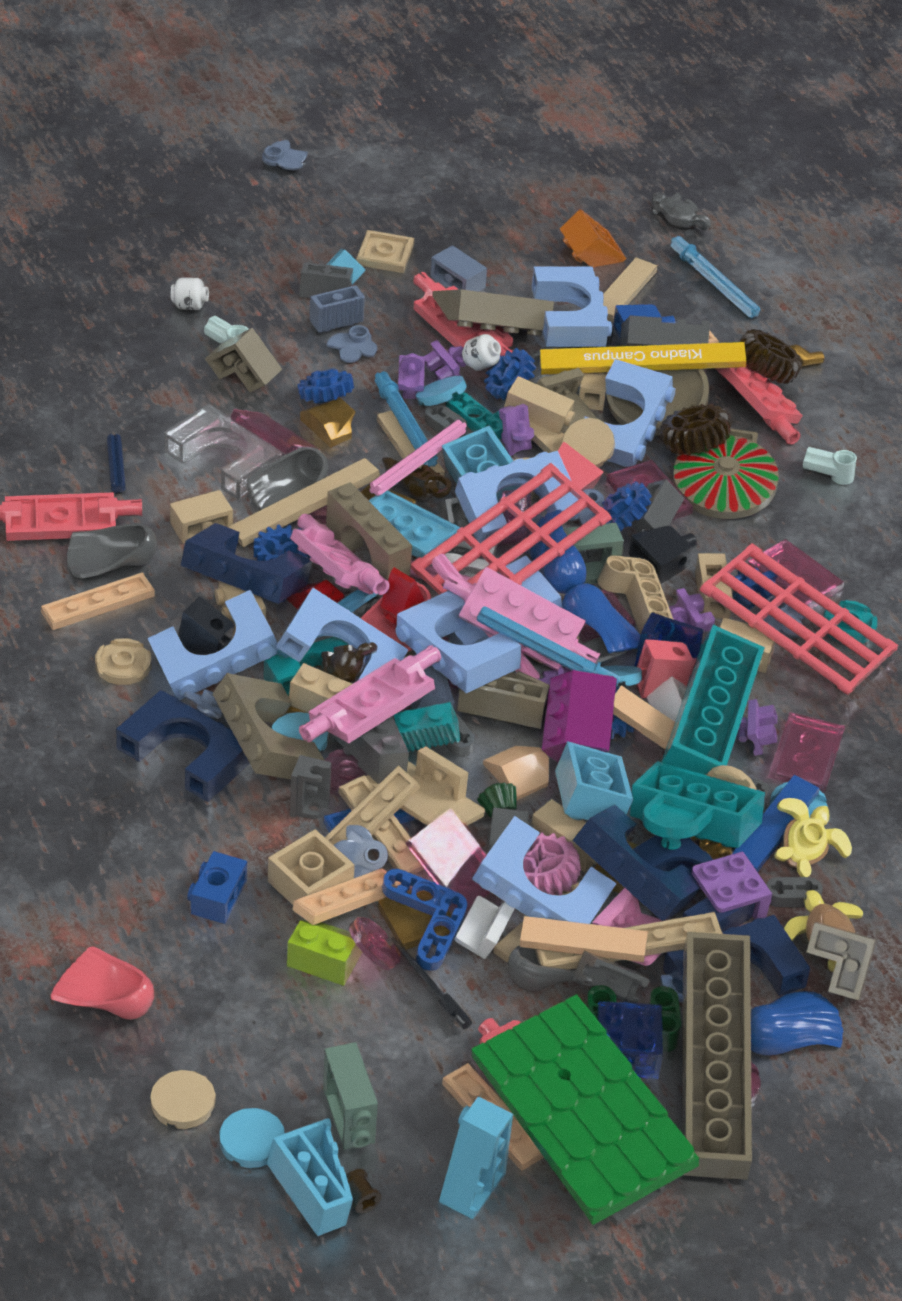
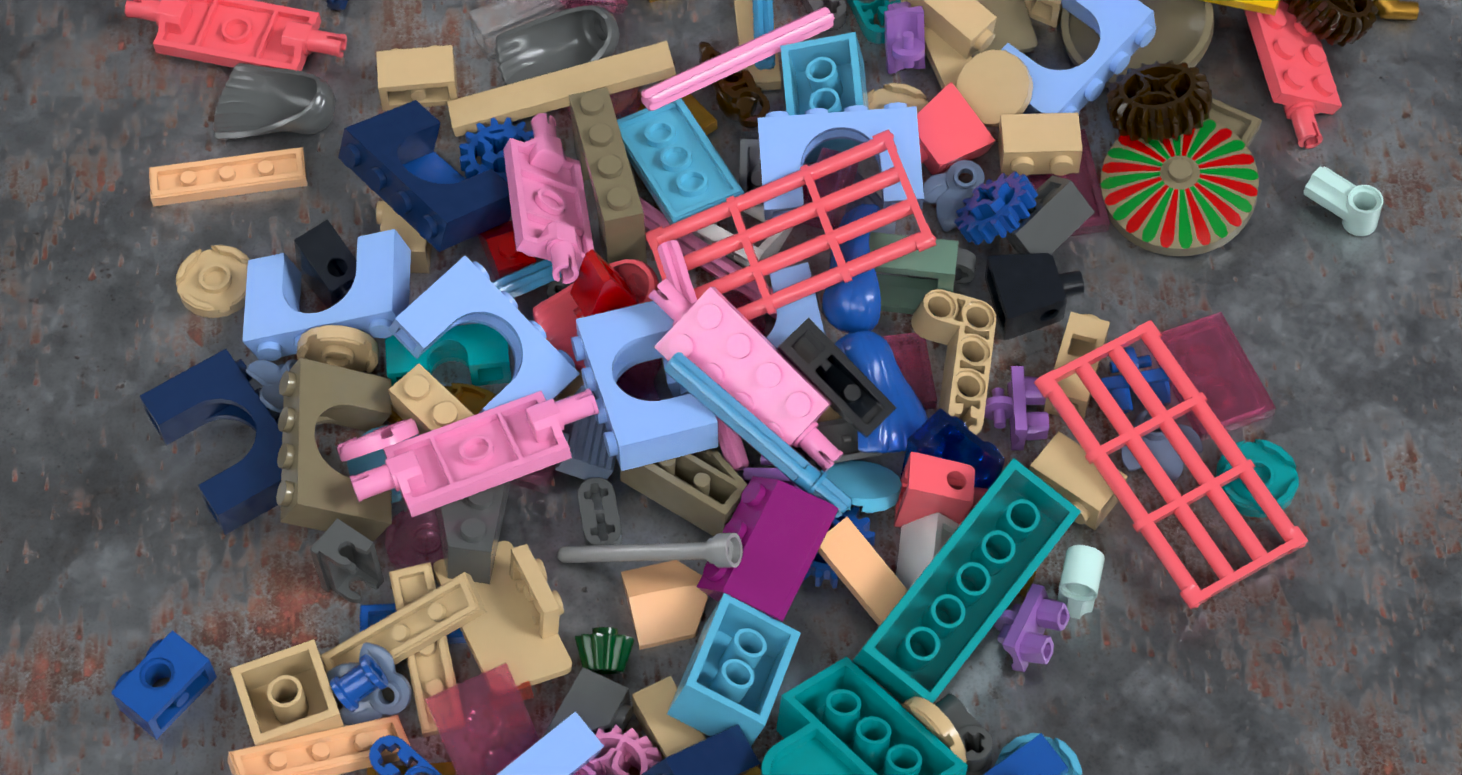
camera: 25 degrees right, 15 degrees up
dark brown animal [314,642,378,682] -> none
teal brick [394,702,460,752] -> none
clear pink tile [769,712,845,793] -> none
none -> tan tile [296,325,379,374]
none -> blue bush [329,654,388,712]
none -> bright pink tile [336,418,419,462]
none -> light grey piece [557,533,743,568]
none -> black slope [777,318,896,438]
none -> tan brick [998,112,1083,176]
none -> light aqua piece [1057,545,1105,619]

